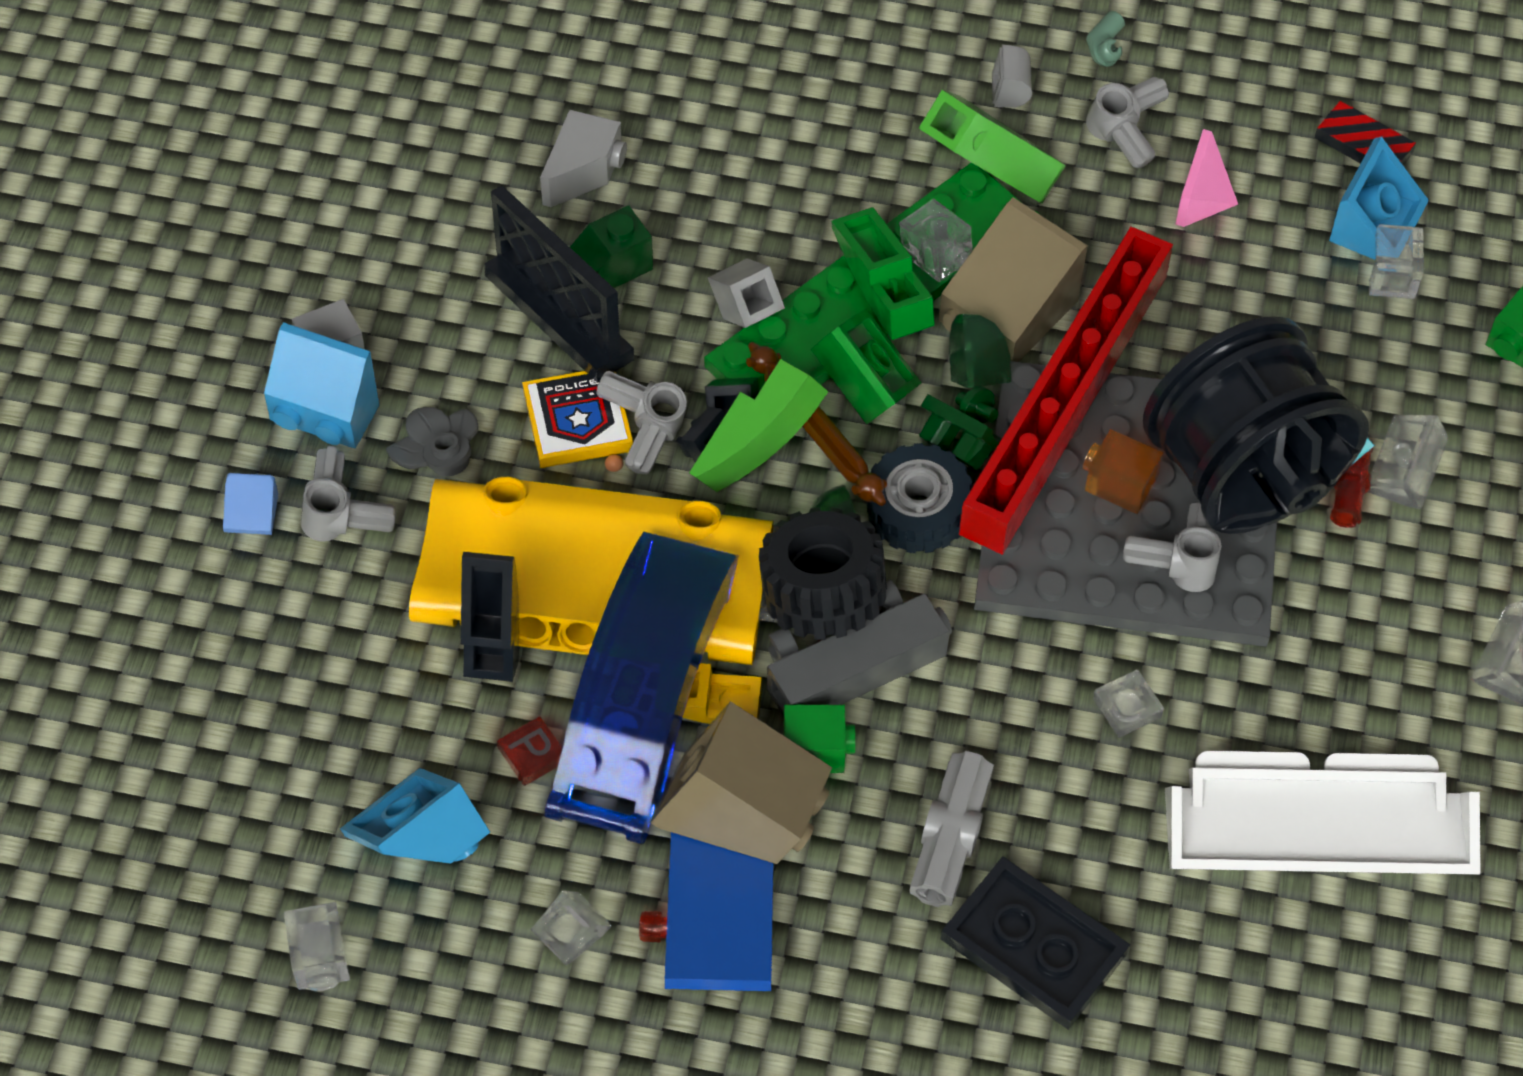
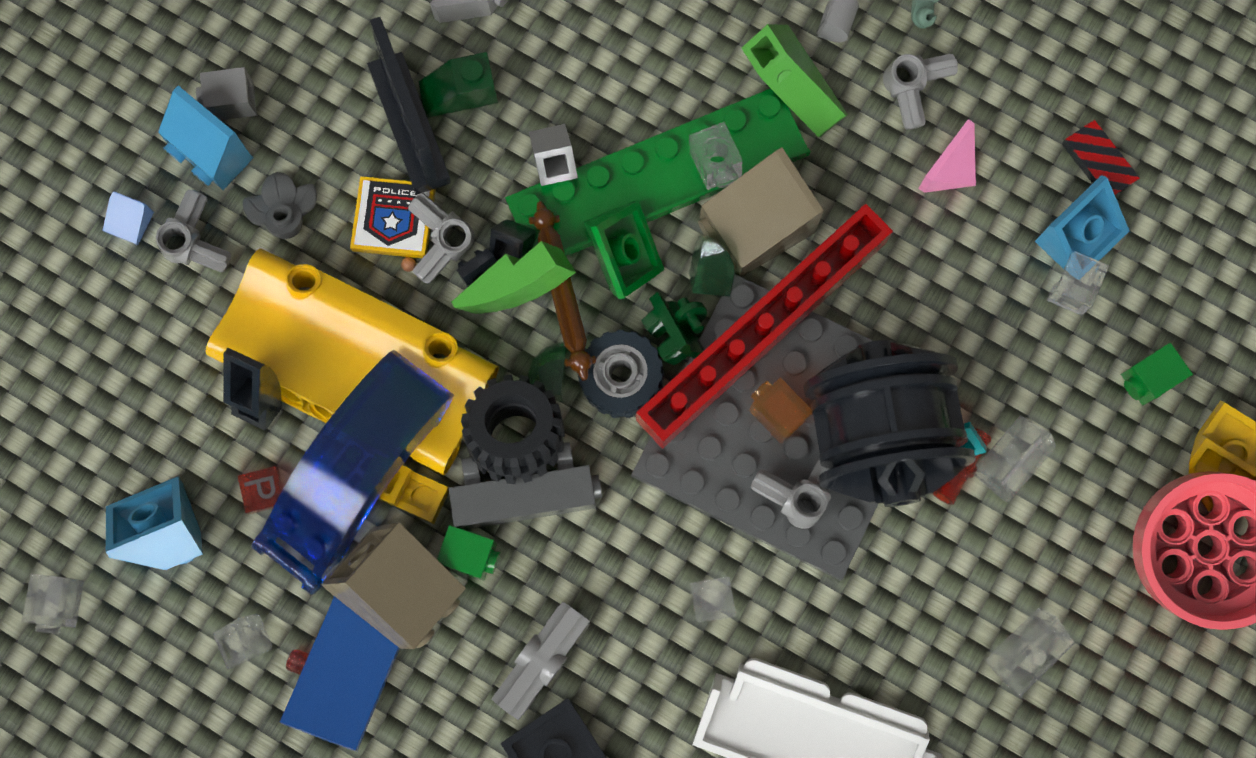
camera: 20 degrees right, 20 degrees up
green slope [831,207,935,340] -> none

